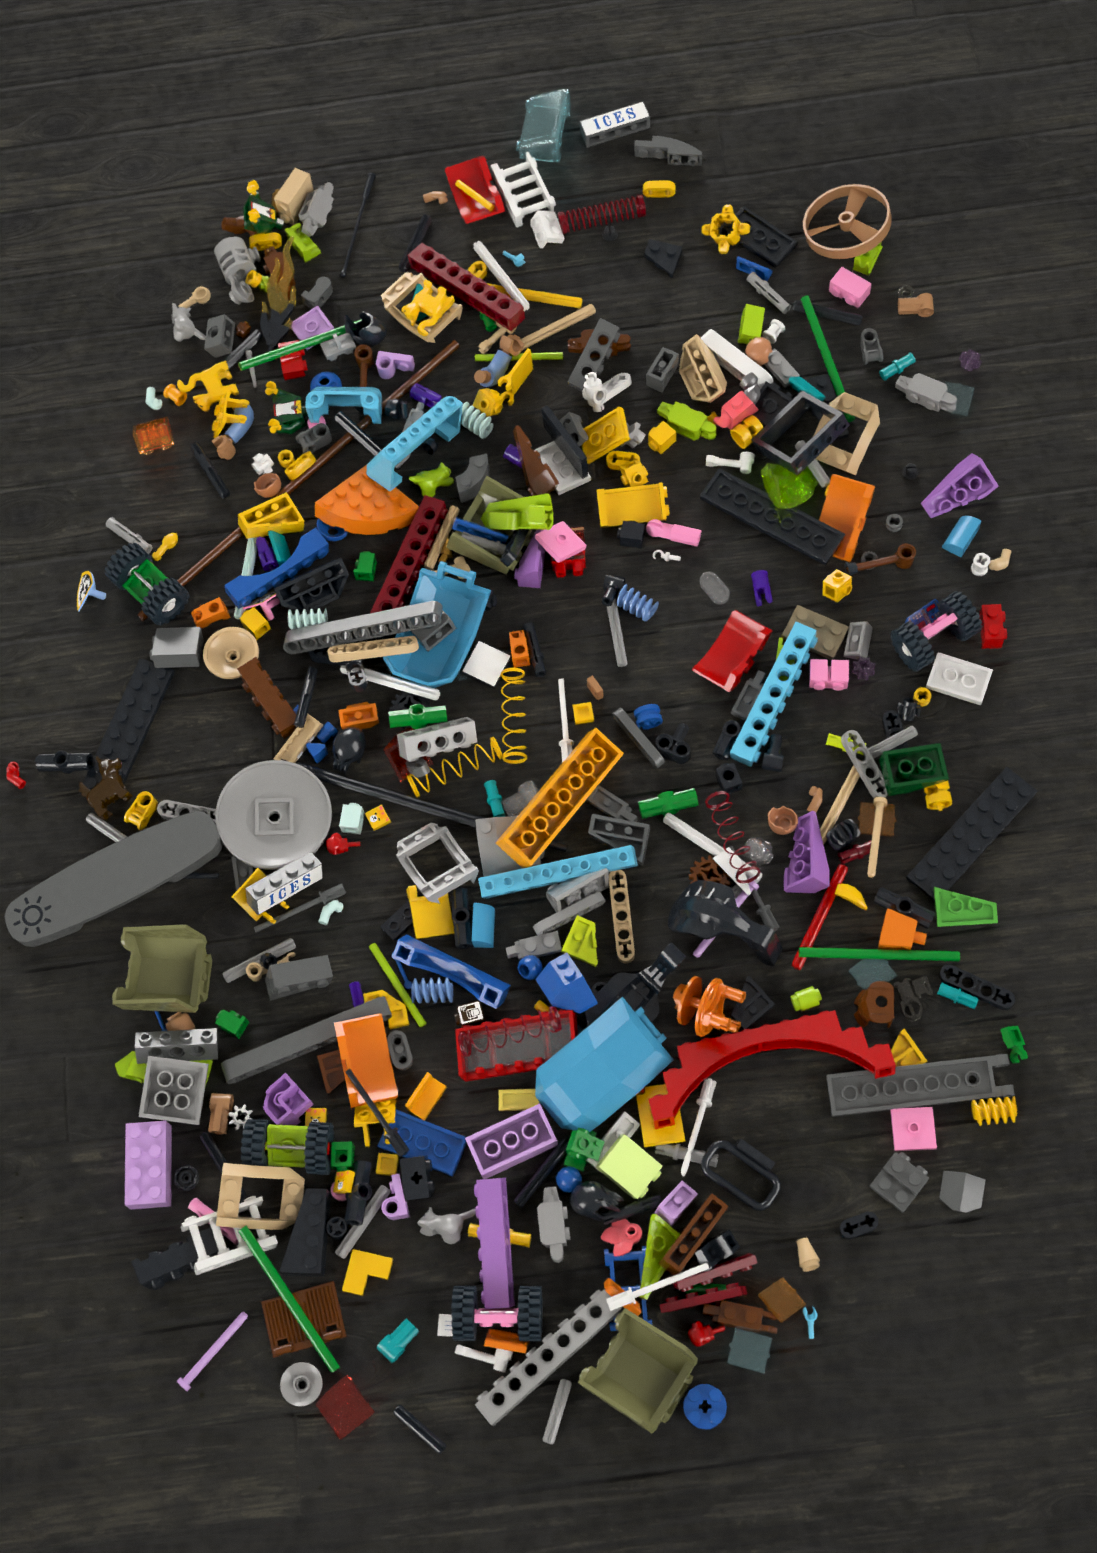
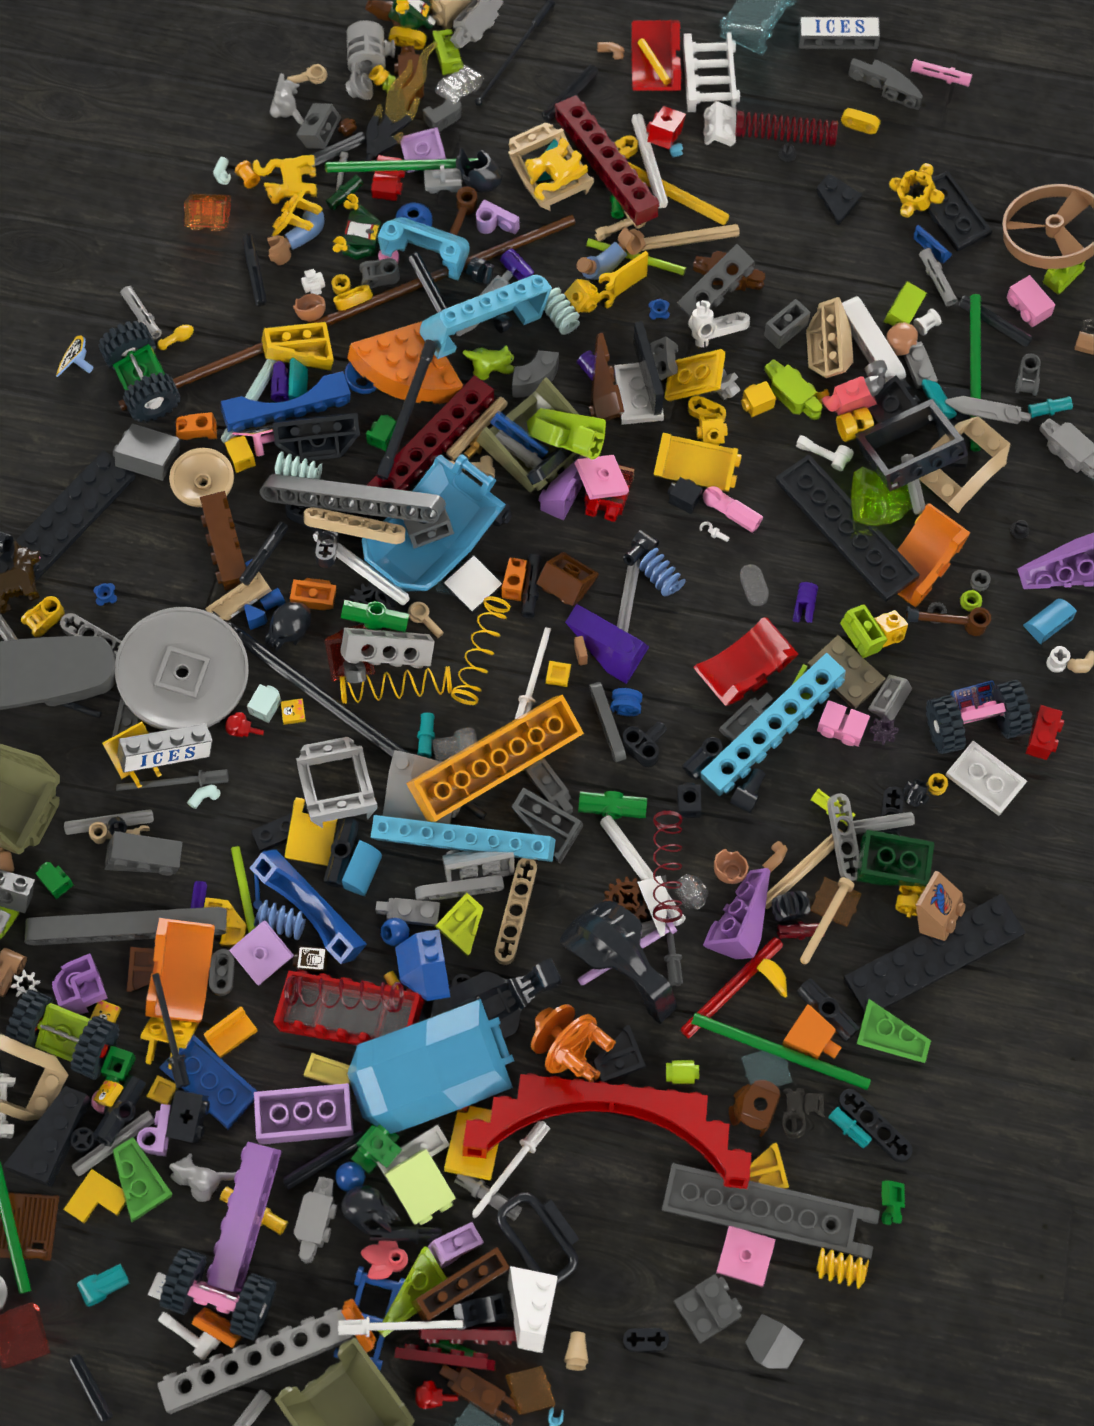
camera: 10 degrees right, 0 degrees up
none -> blue plate [94,583,117,606]
none -> bright green wing [113,1137,172,1223]
none -> lavender plate [229,920,294,986]
none -> dark green pin [325,175,364,211]
none -> black piece [376,340,438,480]
none -> tan plate [408,602,444,638]
none -> clear piece [436,65,484,104]
none -> white wedge [508,1266,557,1353]
none -> reddish brown slope [536,552,599,606]
none -> dark purple wedge [565,604,649,684]
none -> red brick [646,106,686,149]
none -> blue plate [649,299,670,320]
none -> lime brick [840,604,888,658]
none -> bright pink pin [911,59,972,87]
none -> medium nougat slope [916,871,965,941]
none -> light grey piece [945,396,1031,424]
none -> lime plate [960,590,982,611]

